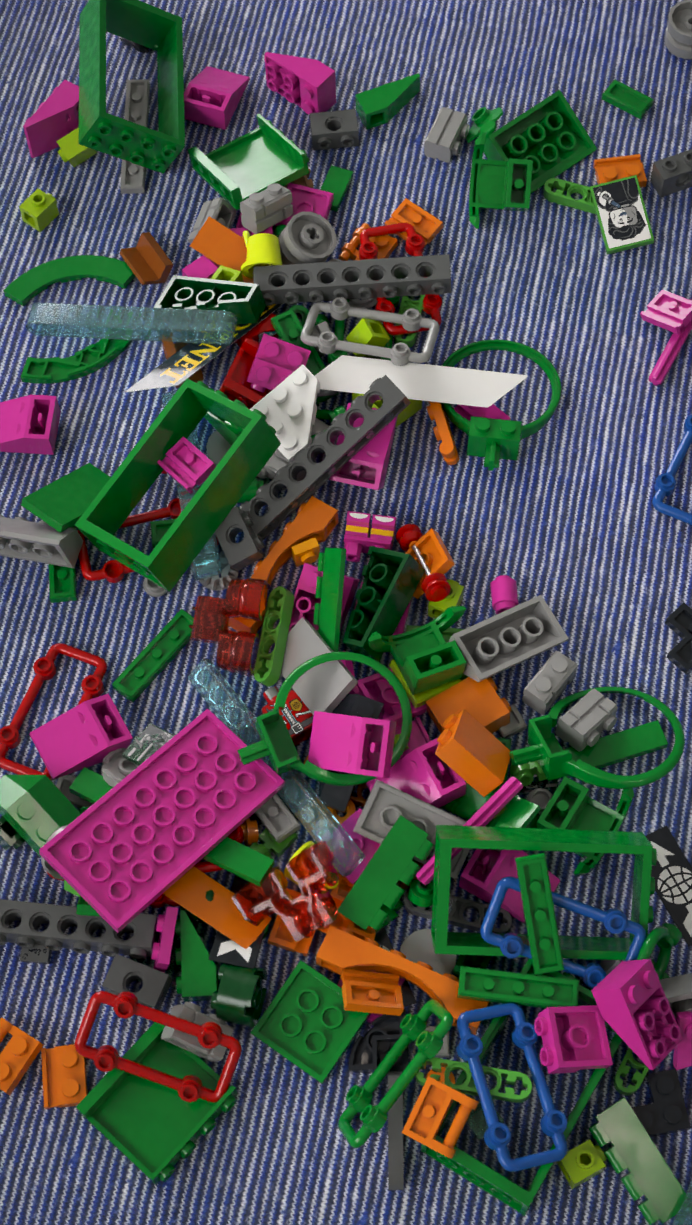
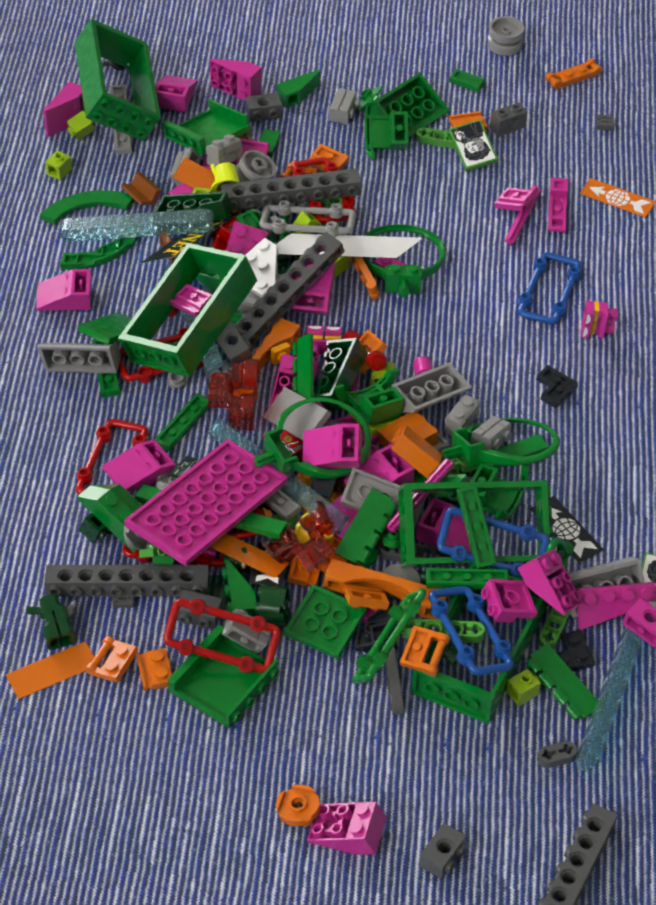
camera: 10 degrees left, 15 degrees down
dark pink plate [151,906,178,973] -> none
bright green beam [254,586,294,687] -> none

